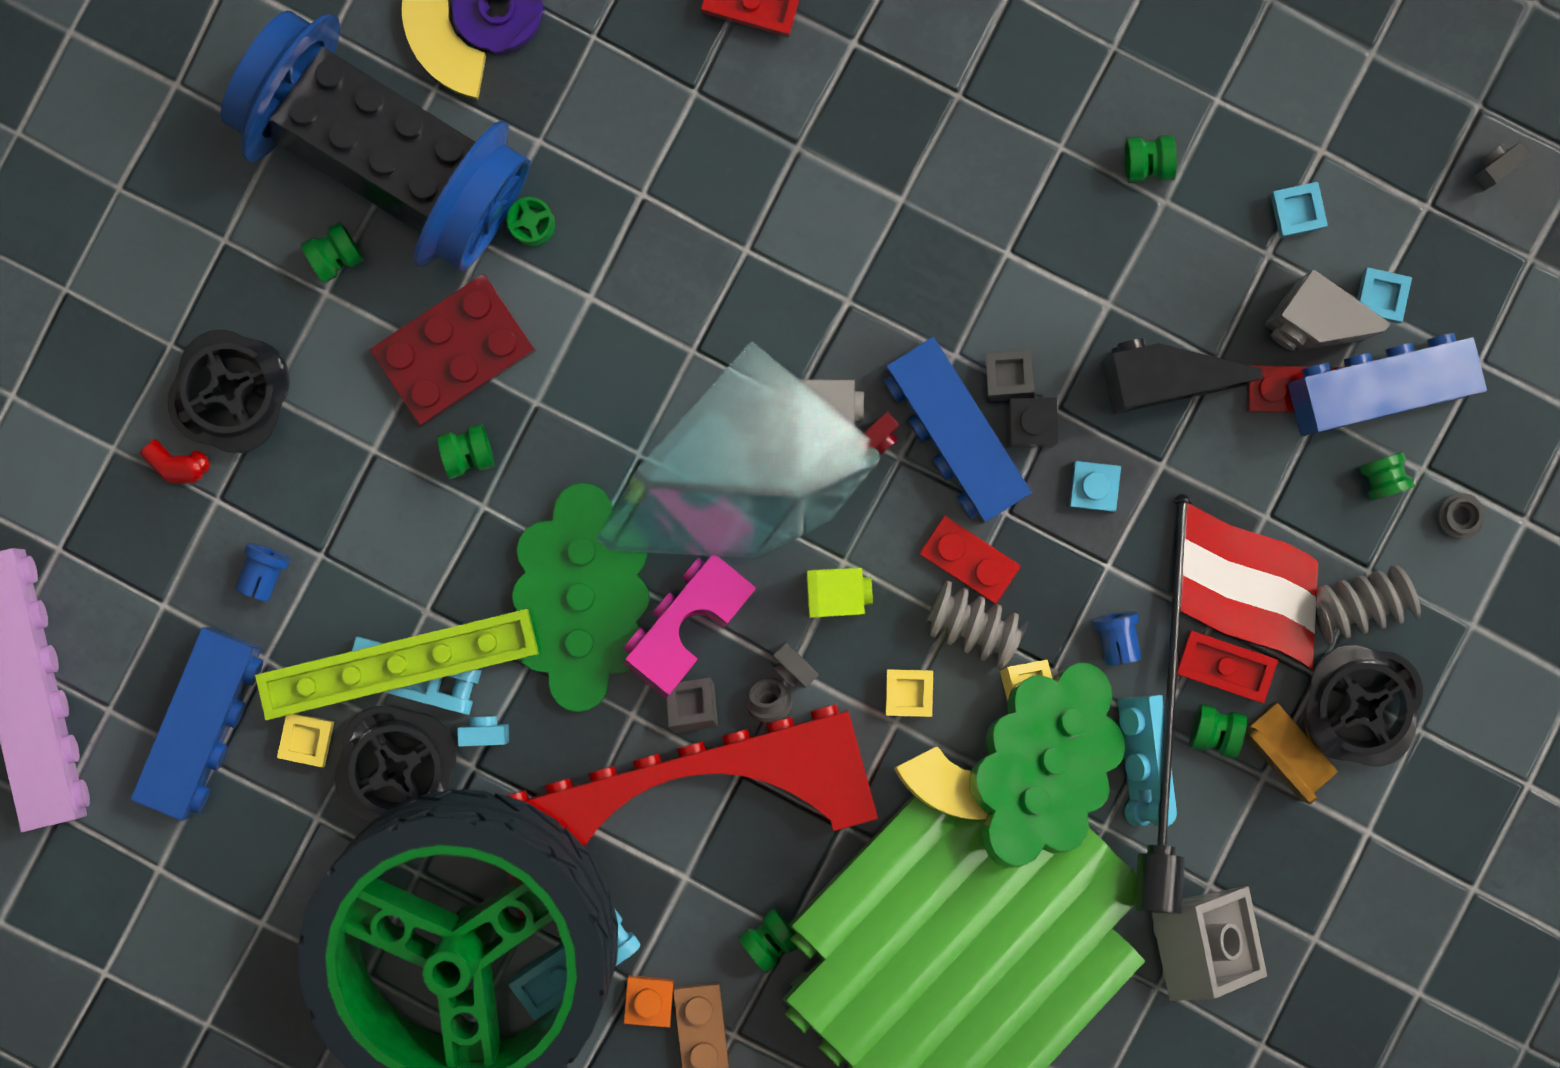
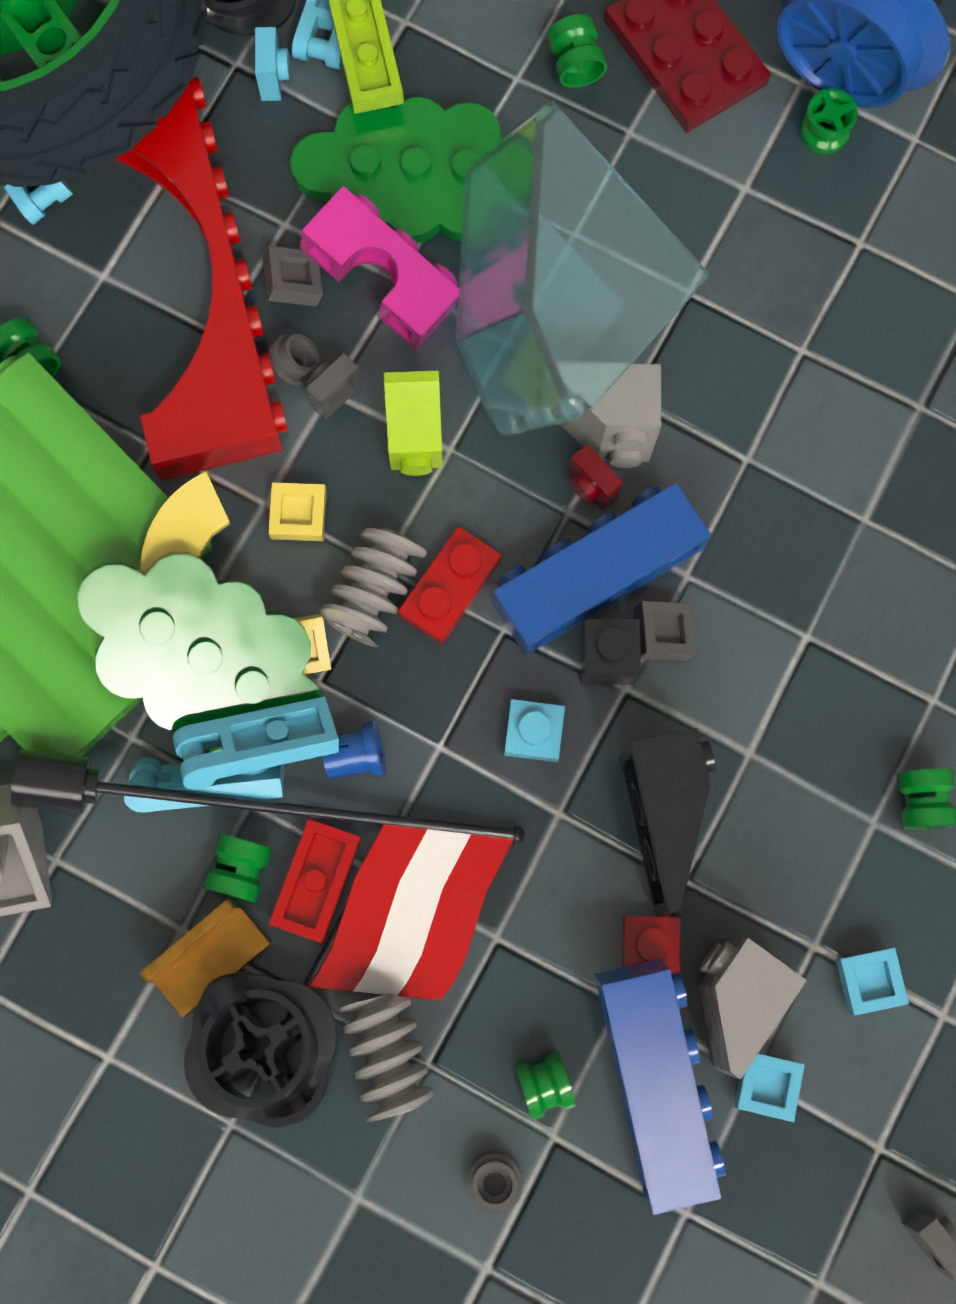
camera: 90 degrees right, 10 degrees down
none -> medium azure plate [172,696,339,790]

